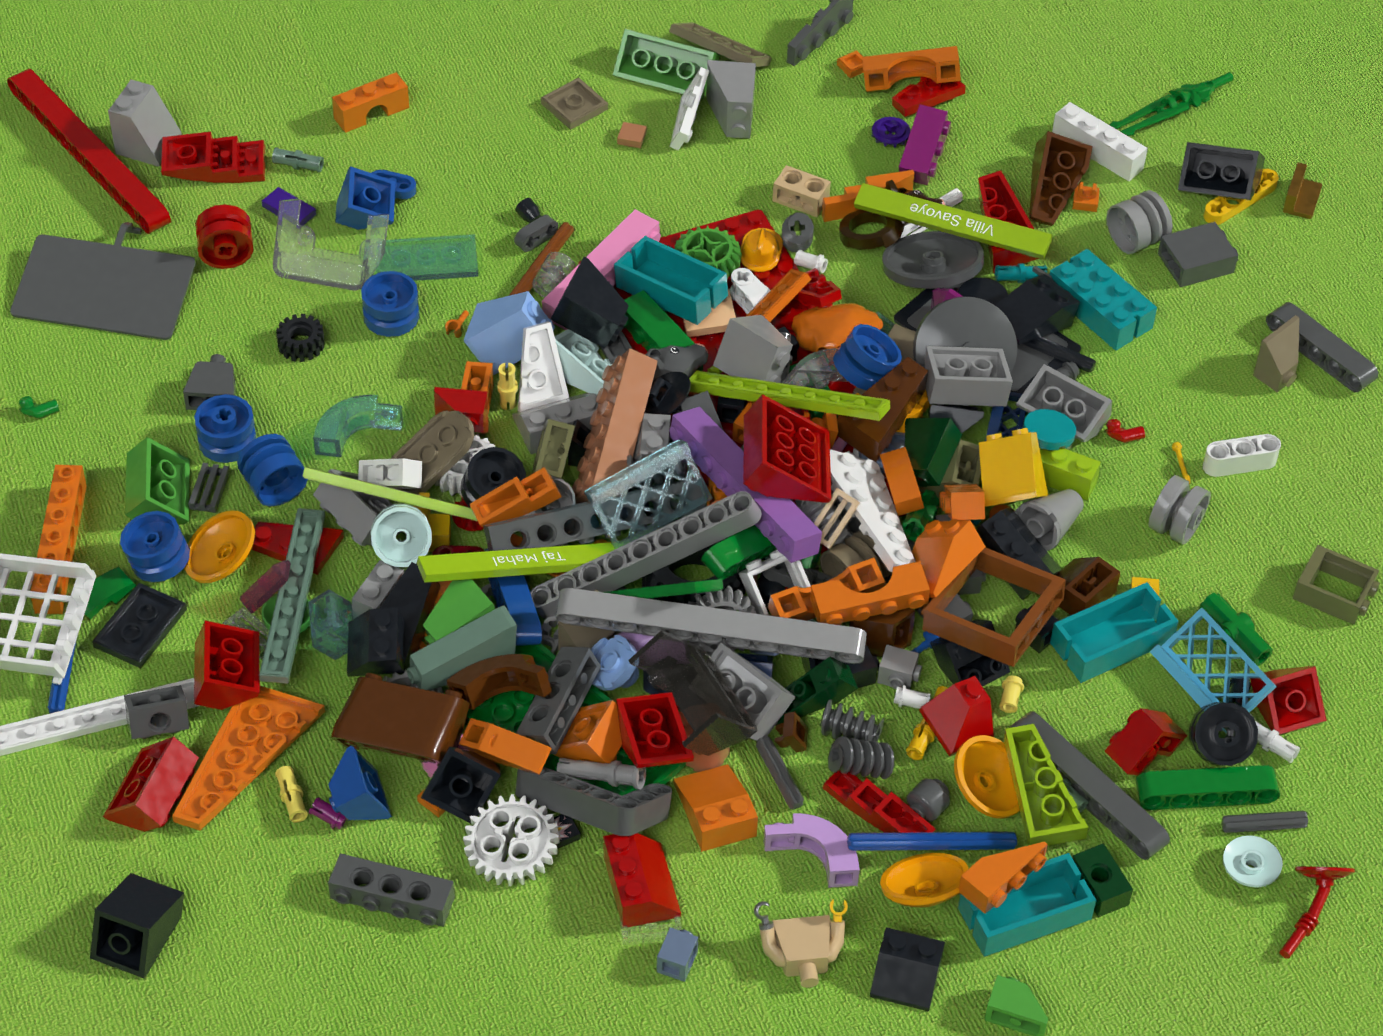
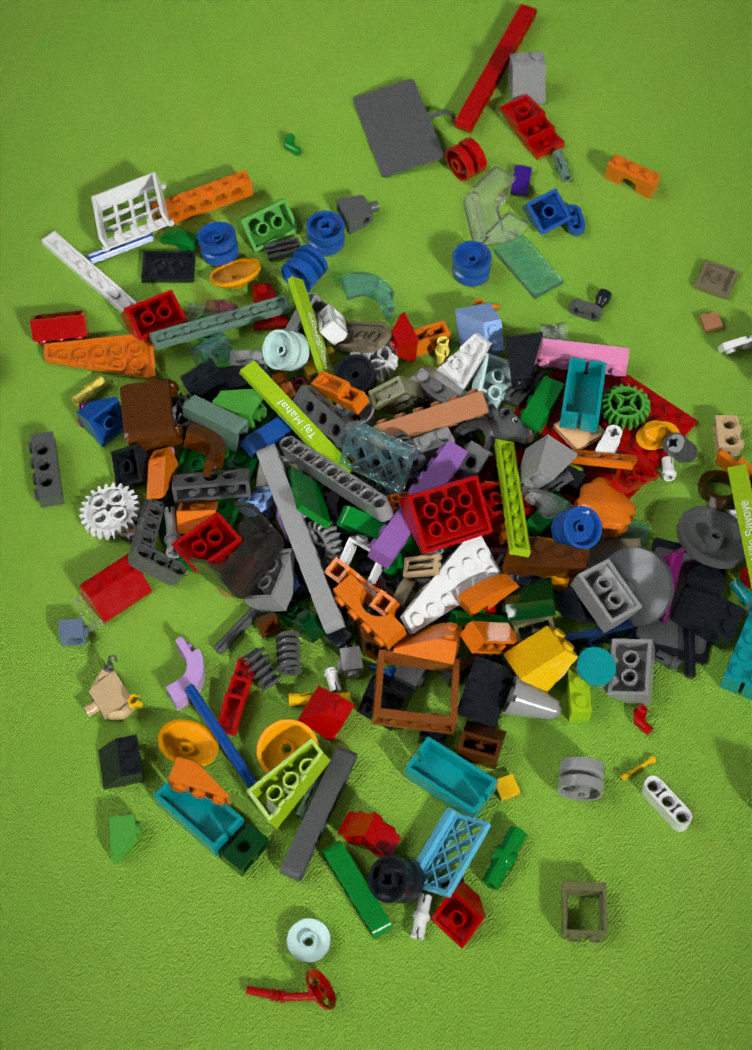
camera: 65 degrees right, 10 degrees up
dark grey brick [124,685,189,739] -> none
black tyre [276,314,325,362] -> none
dark orange axle [509,222,574,296] -> none
black shield [644,372,691,415] -> none
orange slope [673,764,758,852] -> none
dark grey head [907,779,950,822] -> none
light yellow pin [999,675,1024,713] -> none
dark grey axle [1221,811,1308,833] -> none

